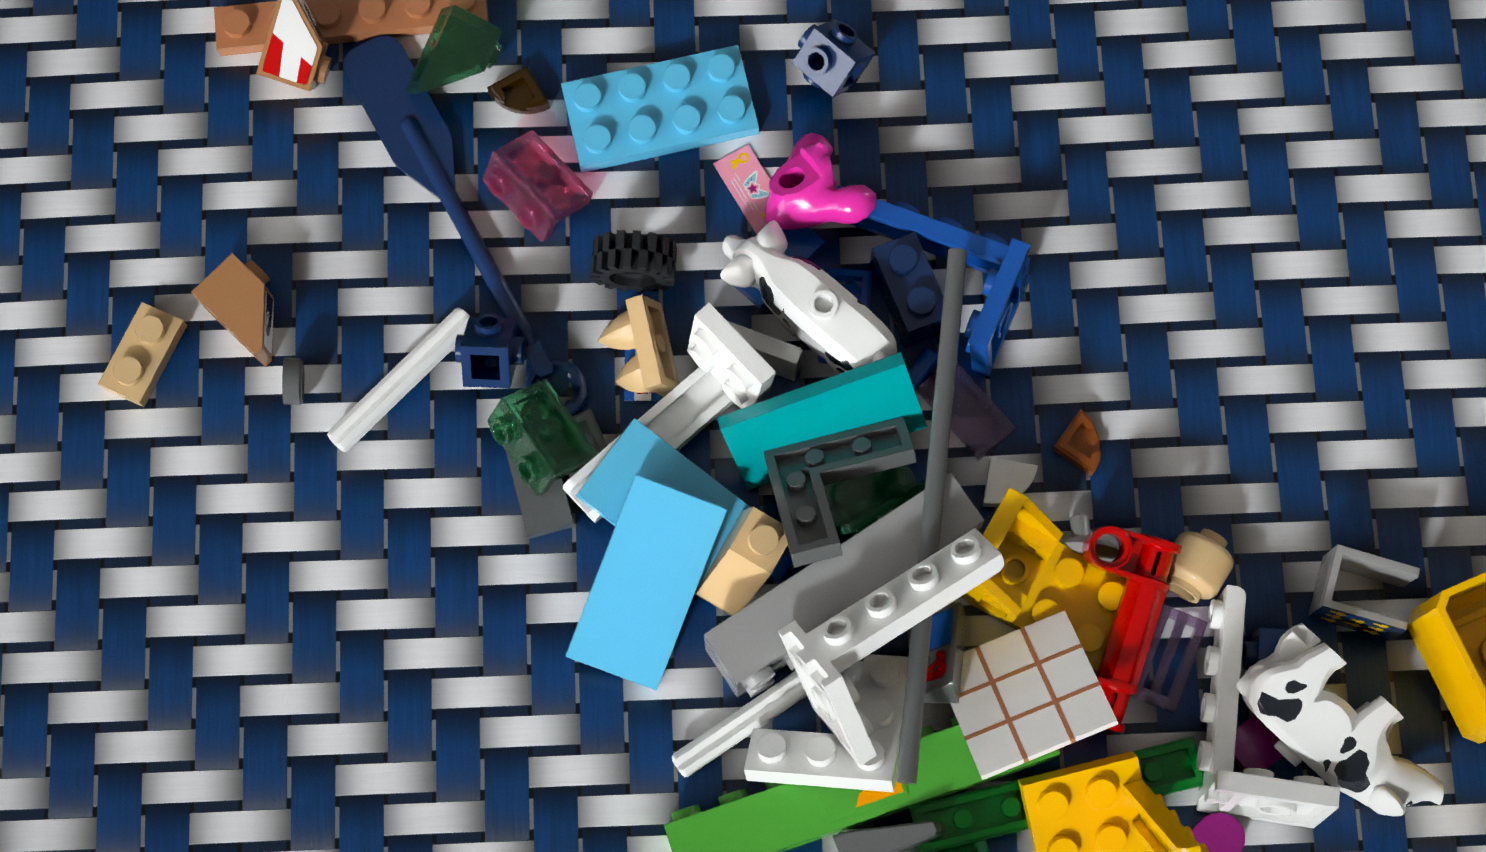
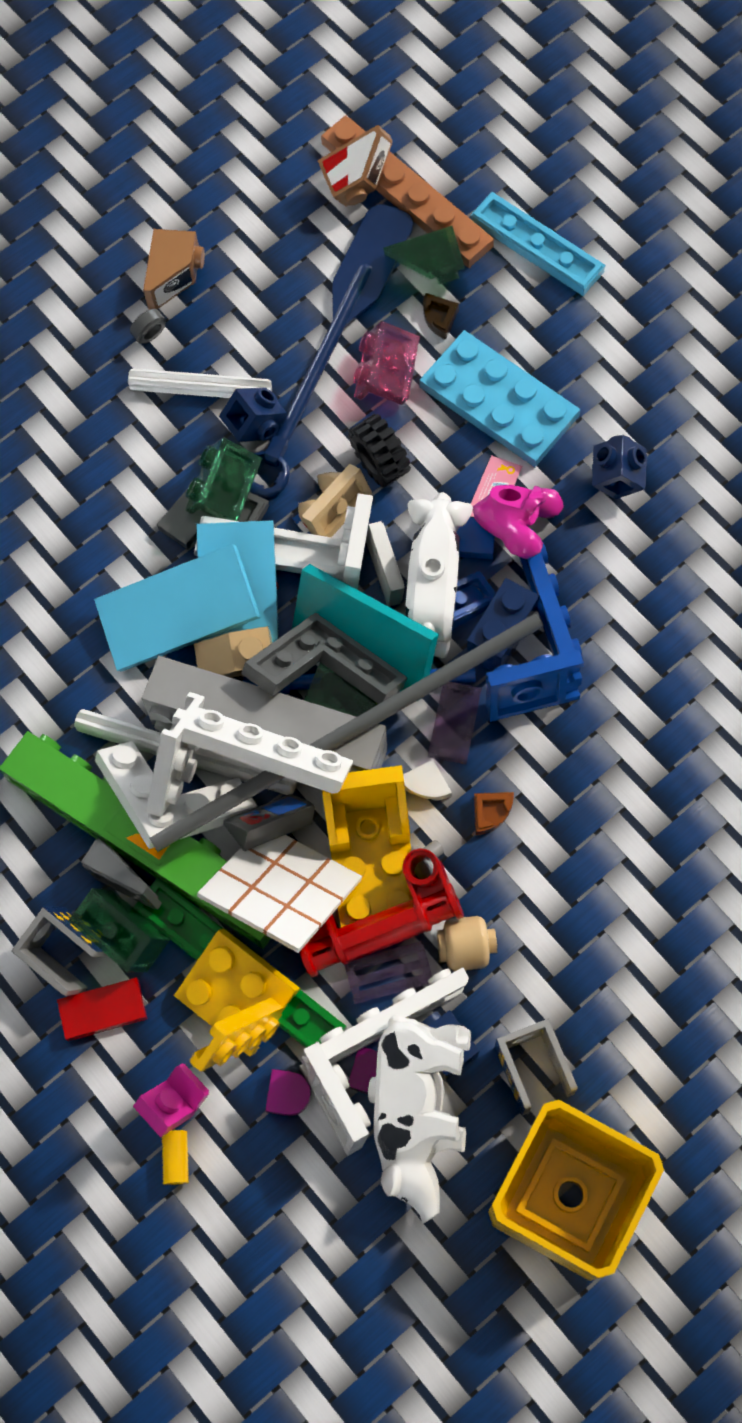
camera: 55 degrees right, 5 degrees down
tan plate [98,302,187,407] -> none

